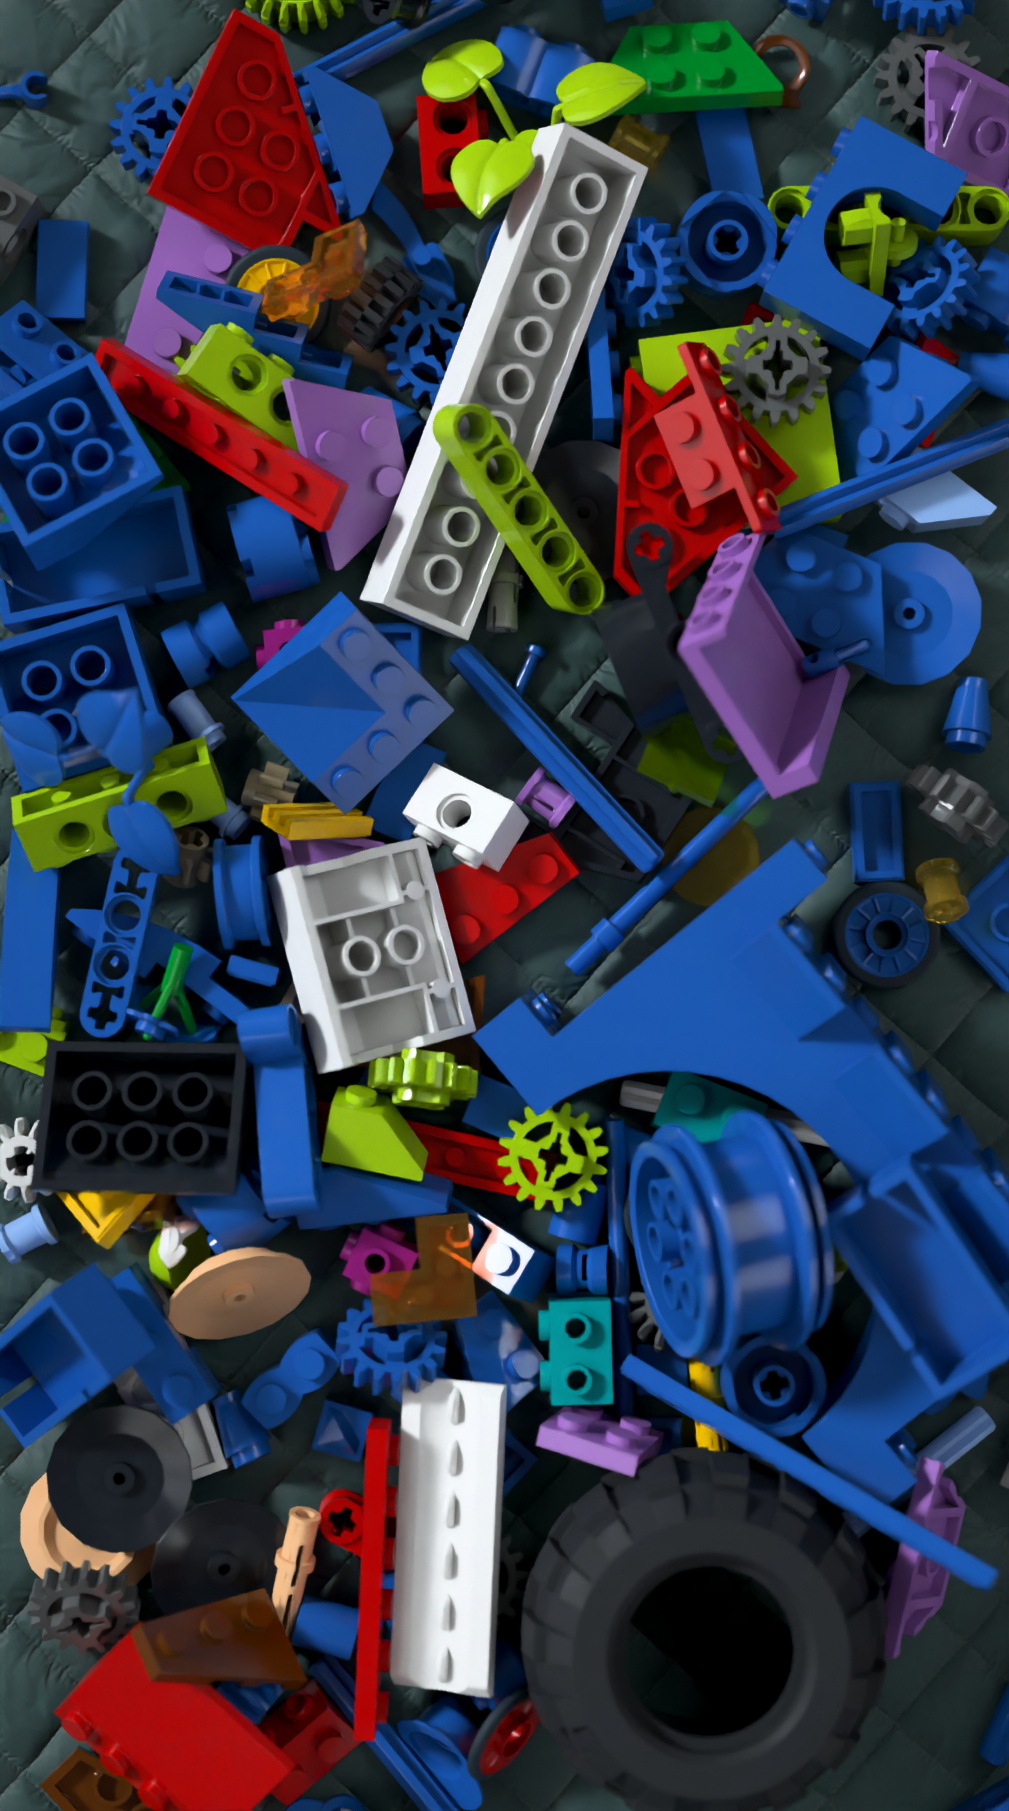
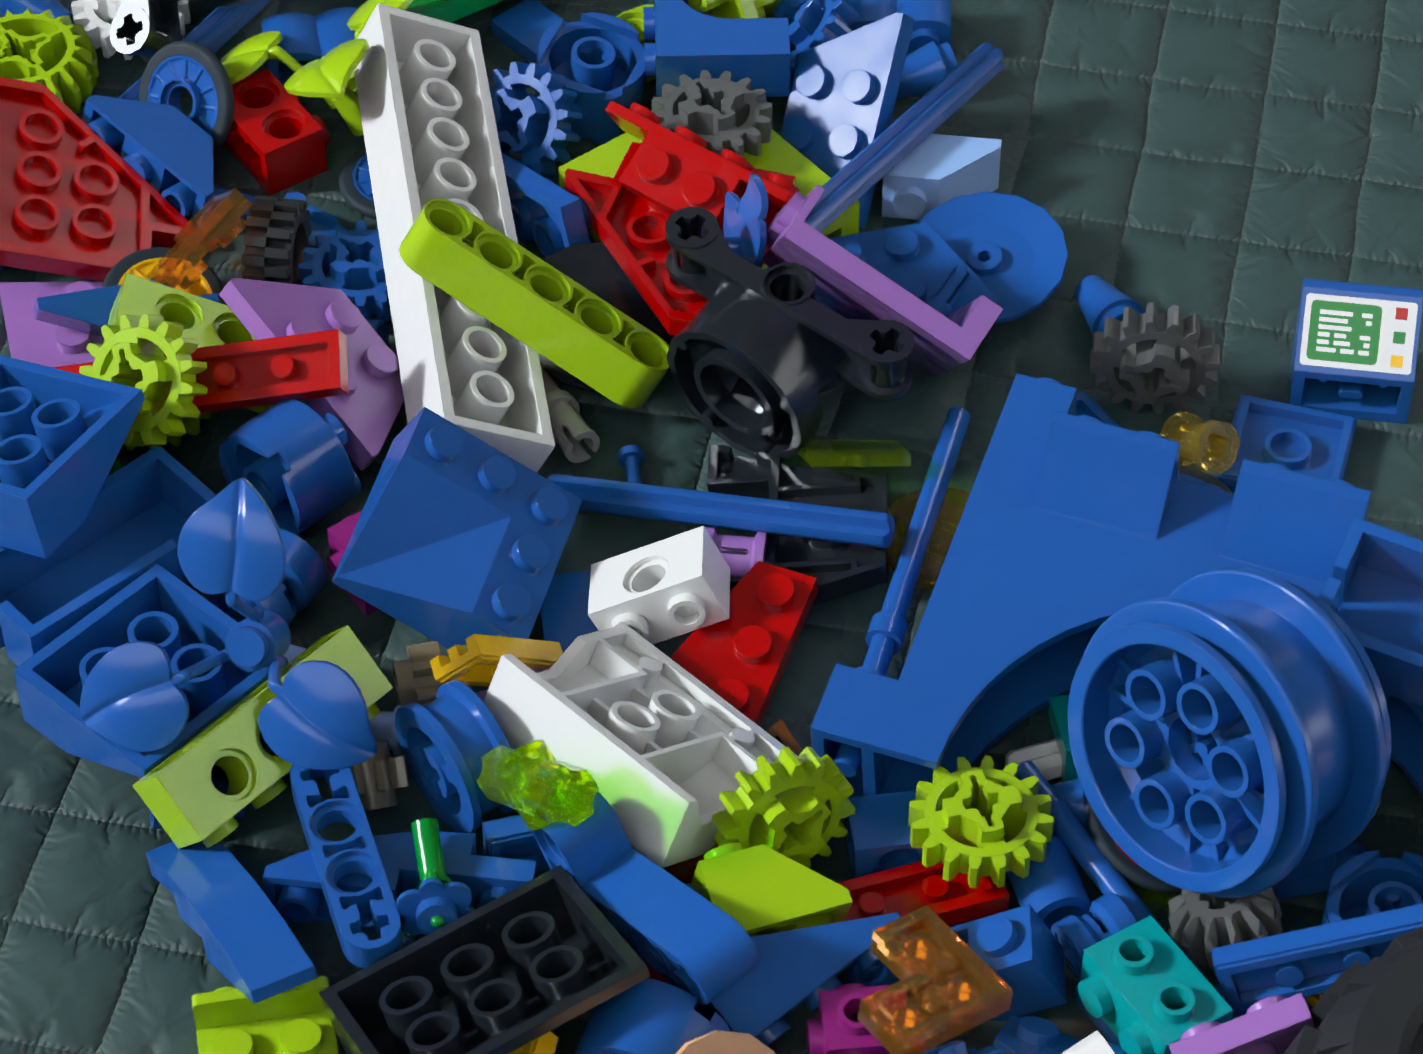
camera: 30 degrees left, 40 degrees down
none -> lime gear [79,313,208,447]
none -> wheel [139,41,234,155]
none -> clear neon green piece [477,739,599,830]
none -> blue plate [723,174,769,268]

